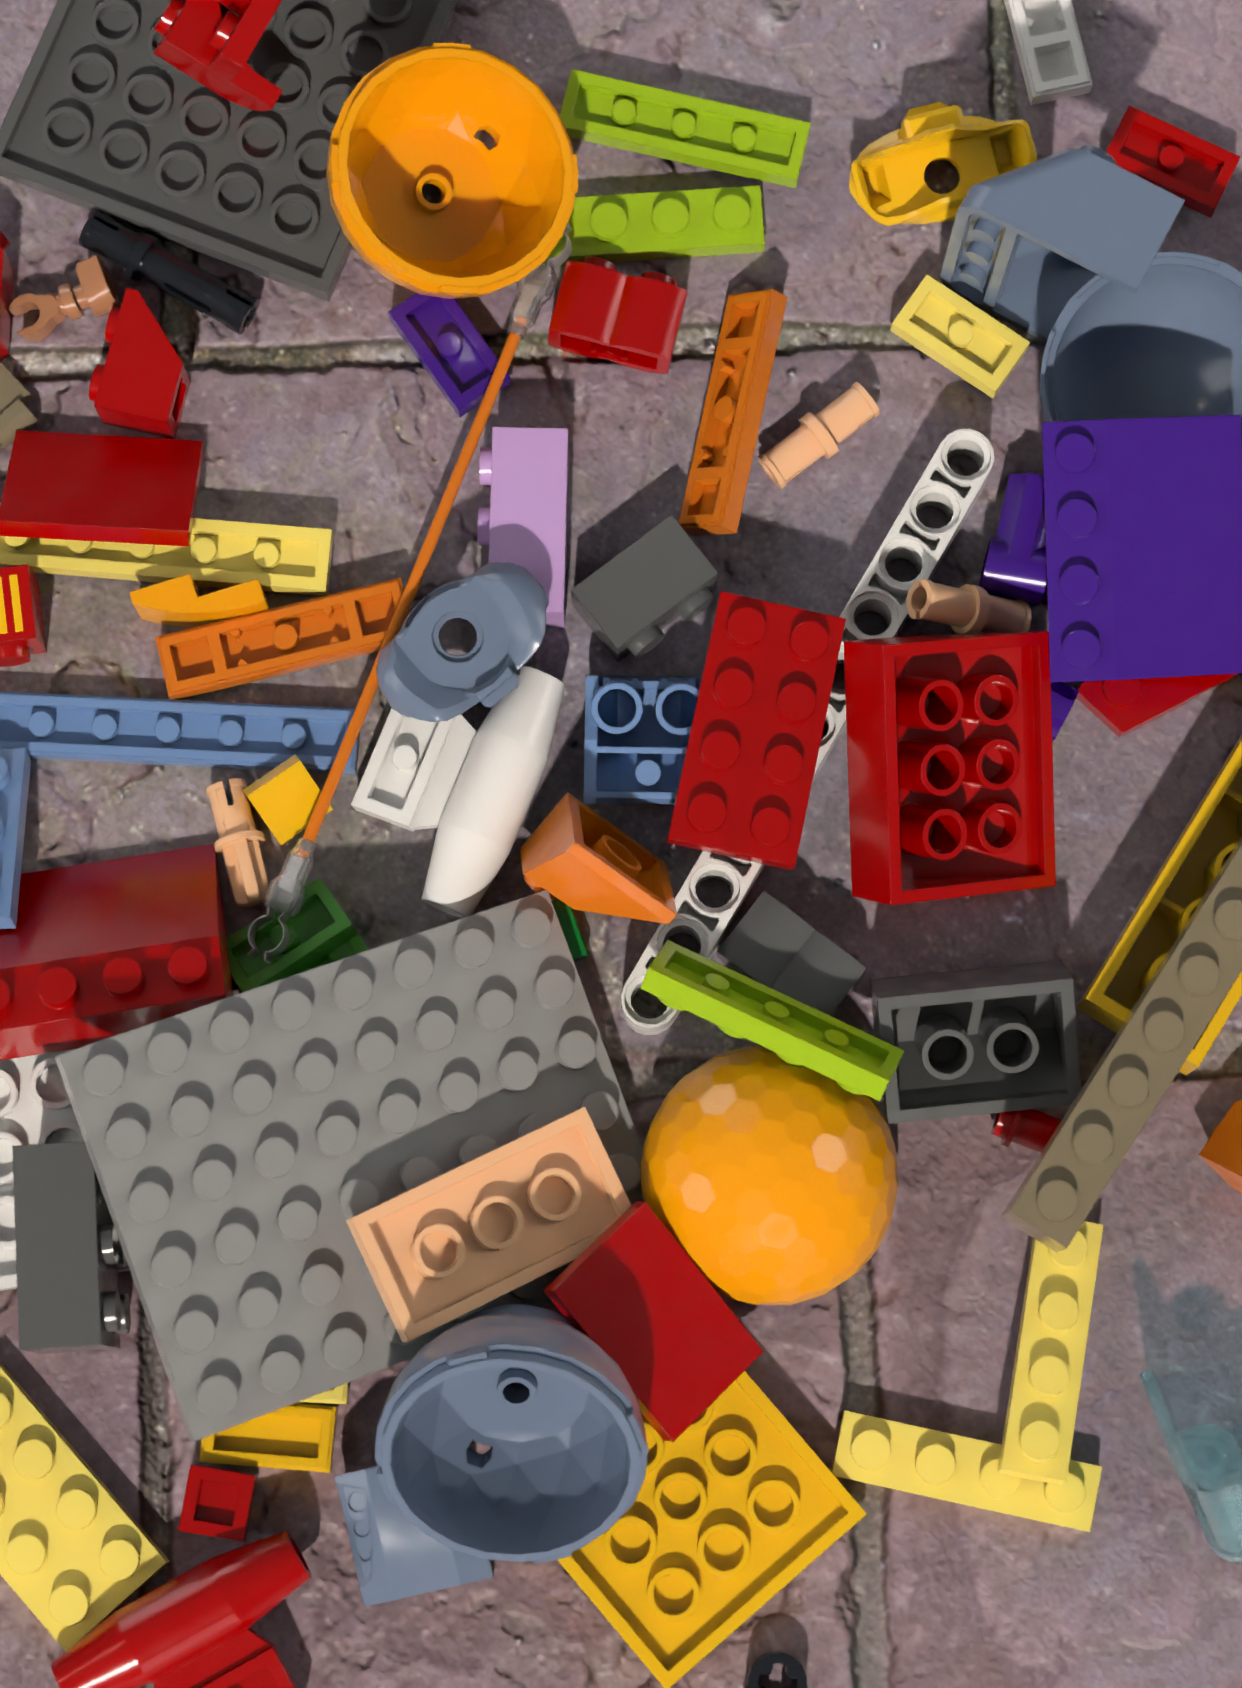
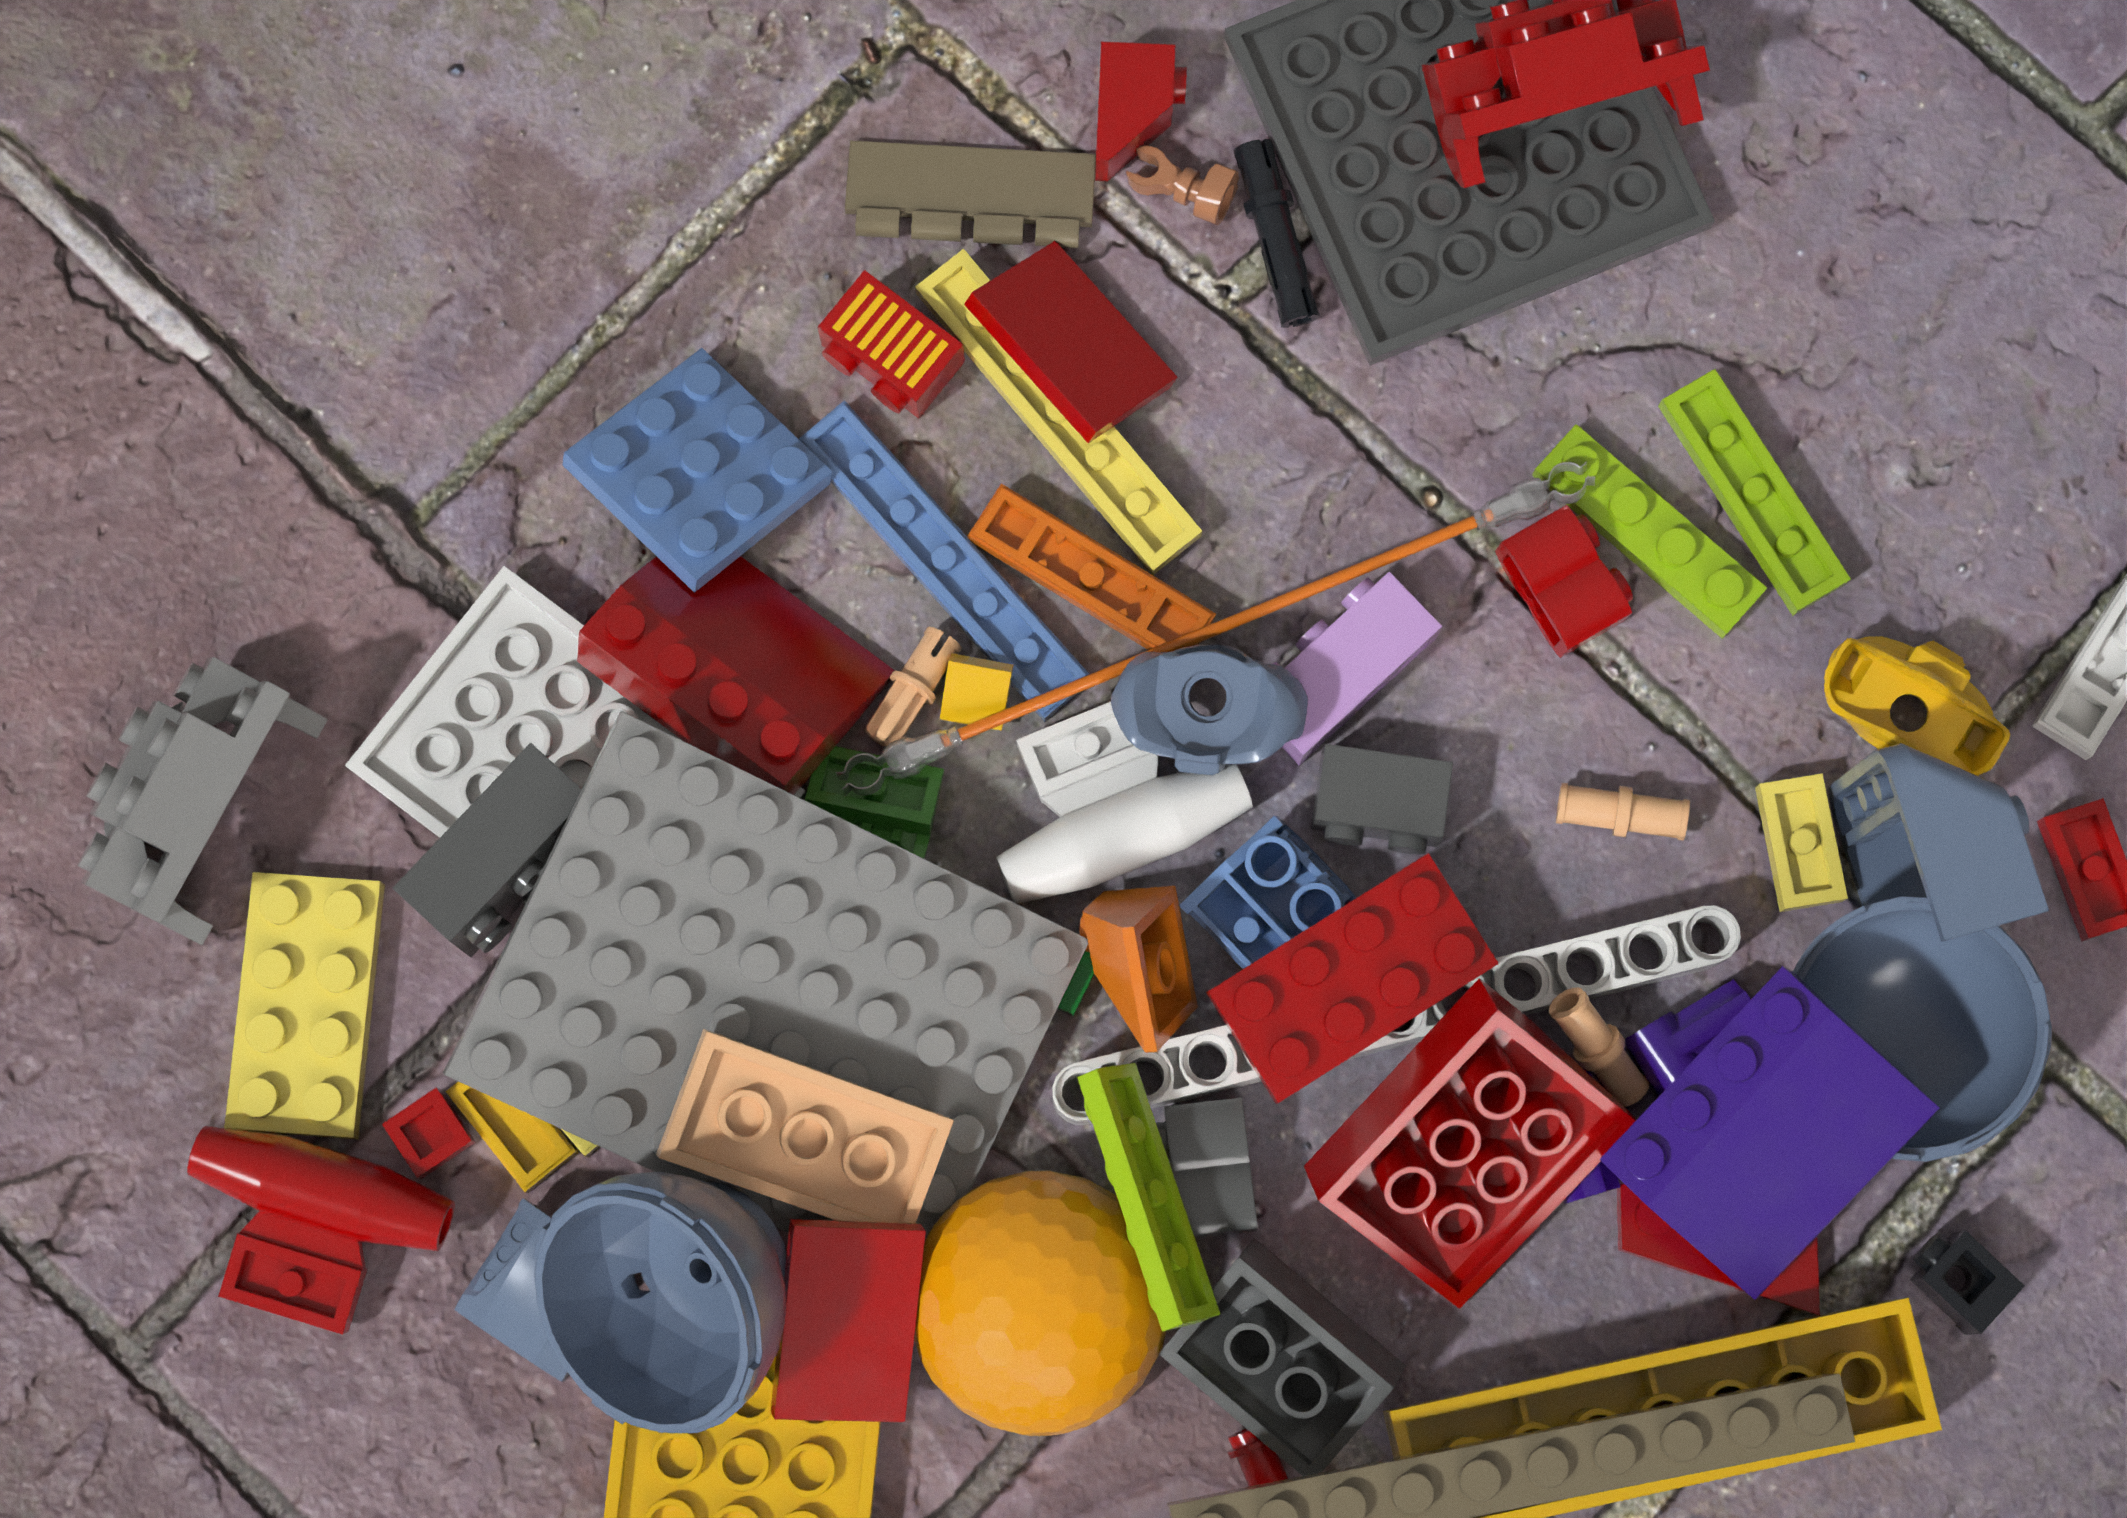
camera: 45 degrees right, 0 degrees up
red slope [89,288,191,439] -> none
light orange slope [129,574,269,628] -> none
light orange piece [326,43,578,299] -> none
dark purple plate [388,293,511,418] -> none
orange plate [679,289,788,536] -> none

